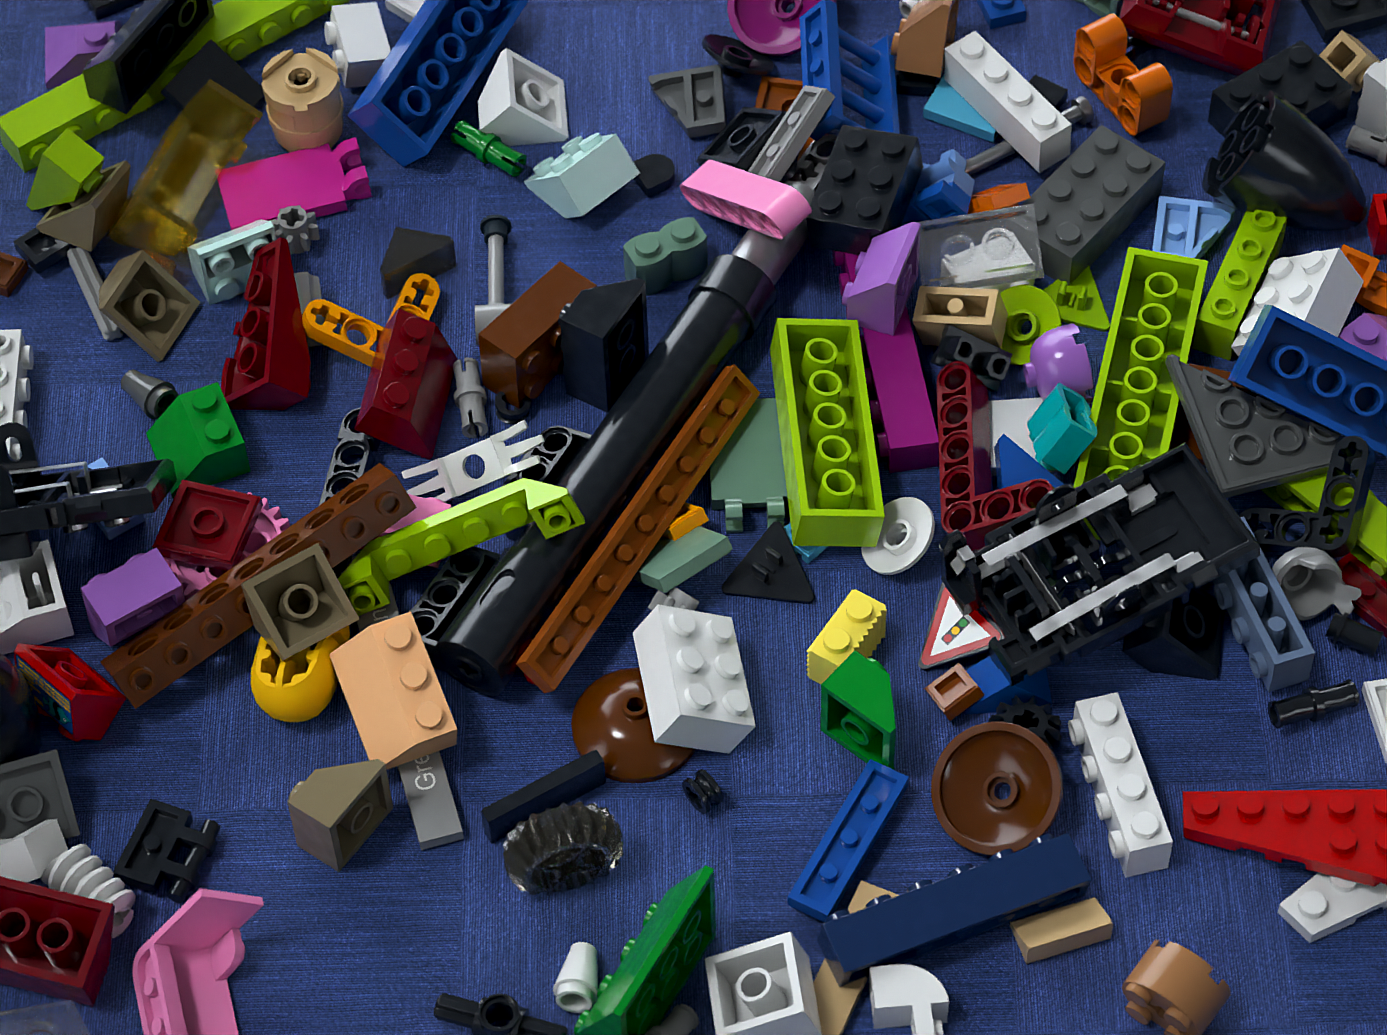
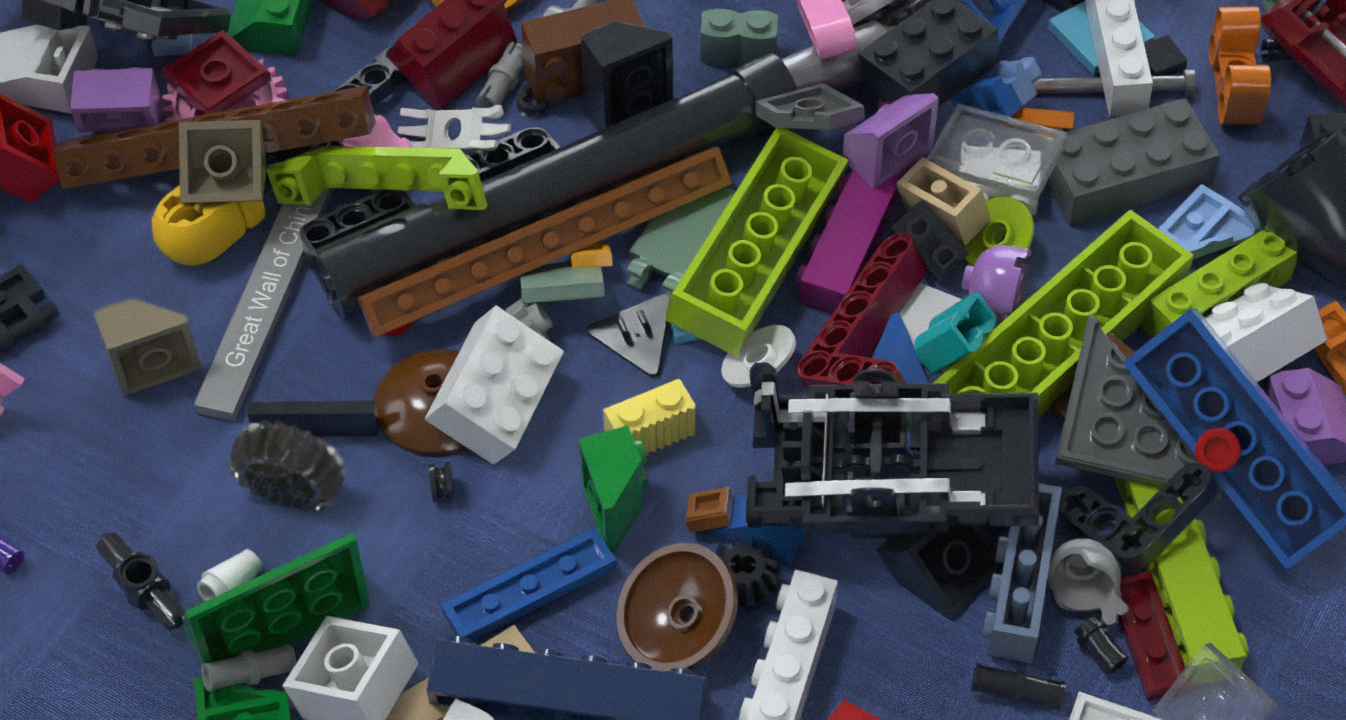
camera: 30 degrees right, 0 degrees up
light nougat slope [329,611,457,770] -> none
piece [918,582,1005,671] -> none
lime piece [1043,266,1110,332] -> none
none -> dark grey plate [755,83,865,131]
none -> red tile [1195,428,1241,472]

